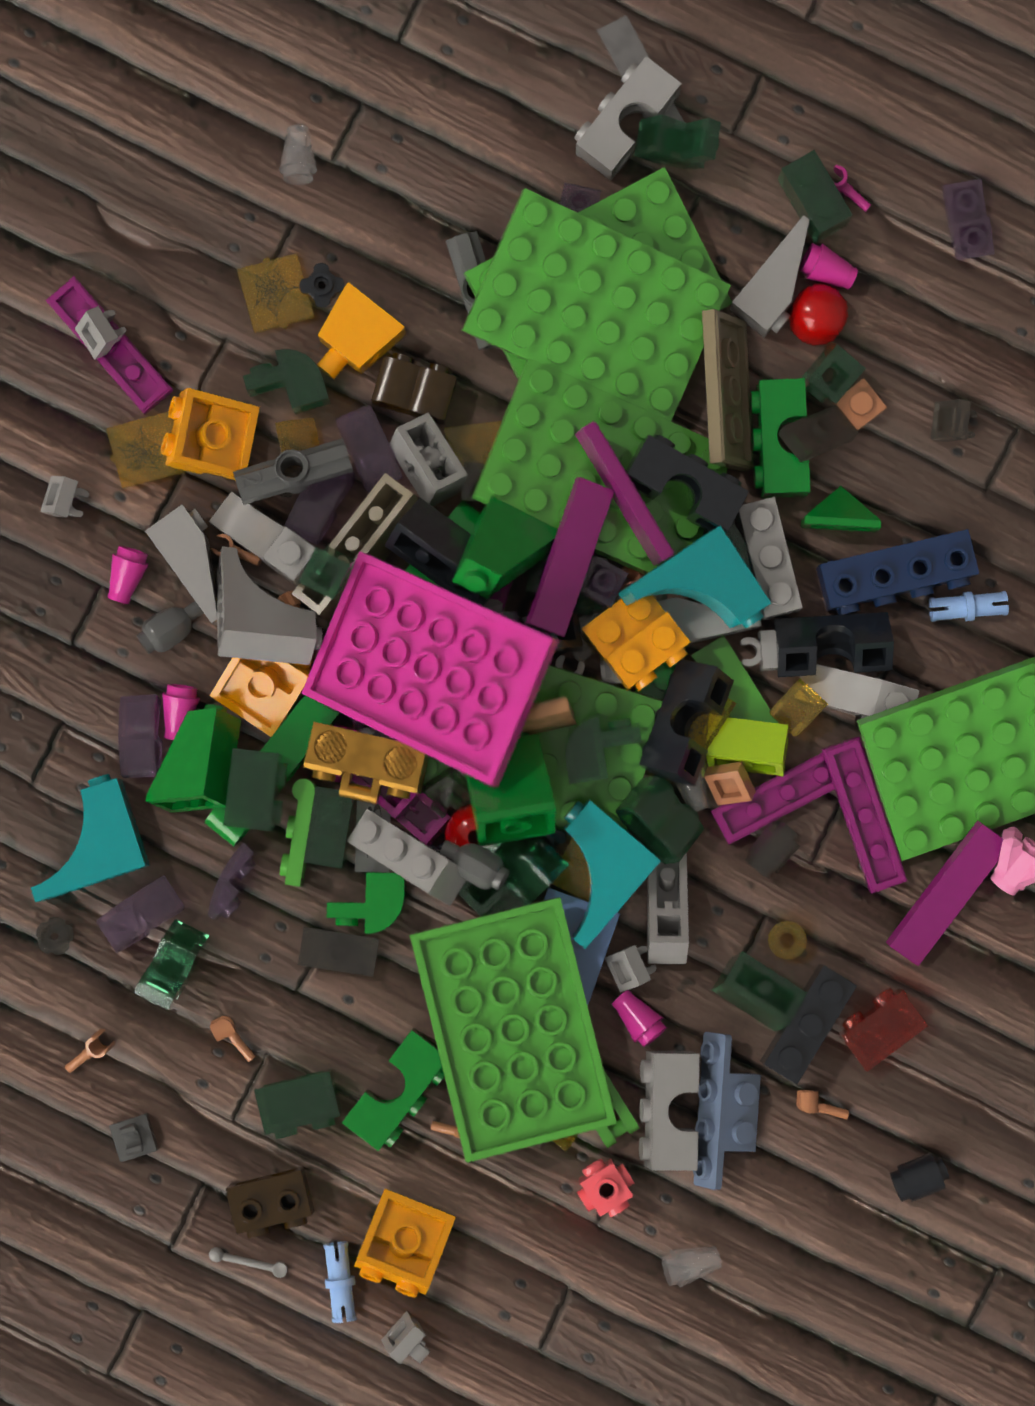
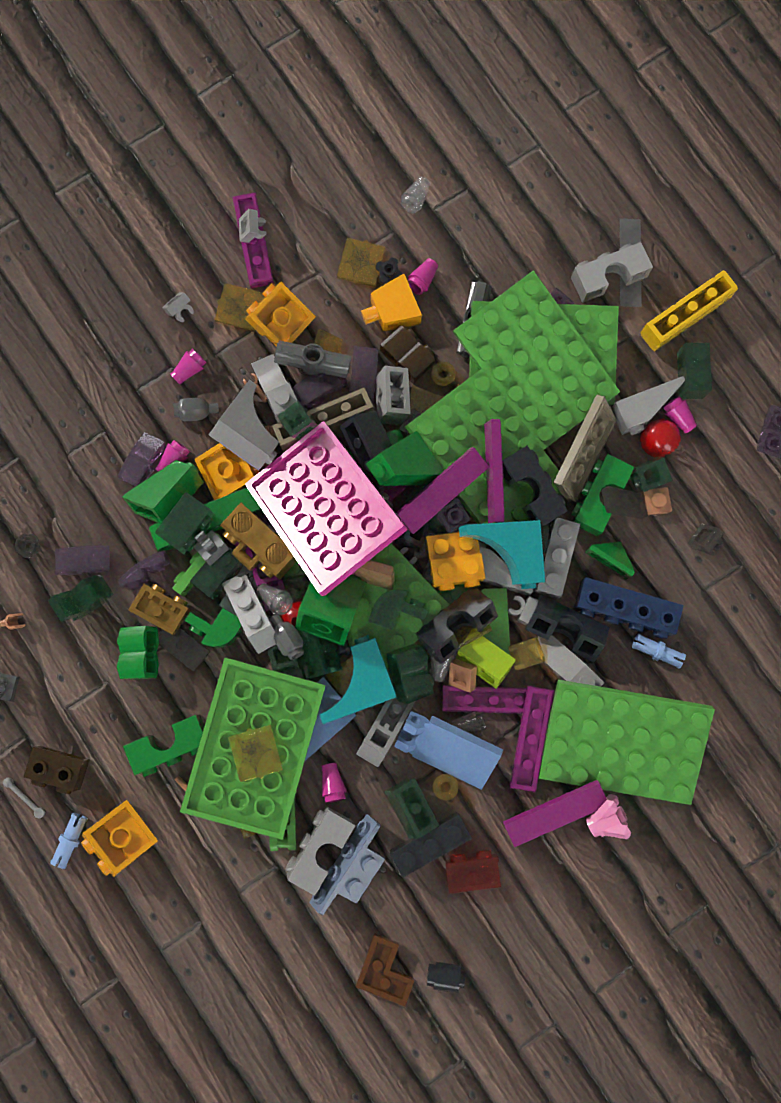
camera: 25 degrees right, 5 degrees down
teal arch [31,774,150,902] -> none
light grey slope [145,505,217,627] -> none
nougat hand [210,1016,255,1062] -> none
clear green brick [243,349,331,415] -> none
clear green brick [254,1068,342,1139] -> none
light grey tile [381,1311,430,1364] -> none
coral brick [577,1158,635,1217] -> none
light grey tile [605,945,657,993] -> none
clear green brick [634,114,721,169] -> none
clear cone [662,1246,721,1288] -> none
nougat hand [796,1090,849,1119] -> none
dark pink hand [825,165,871,211] -> none
none -> green brick [117,626,159,680]
none -> pearl gold bracket [128,583,191,635]
none -> dark grey tile [193,530,229,566]
none -> clear yellow piece [228,725,283,782]
none -> clear cone [256,583,293,615]
none -> reddish brown plate [356,933,415,1007]
none -> medium blue tile [394,711,503,790]
none -> dark pink cone [408,258,438,295]
none -> clear yellow plate [431,362,456,386]
none -> yellow brick [640,270,738,352]

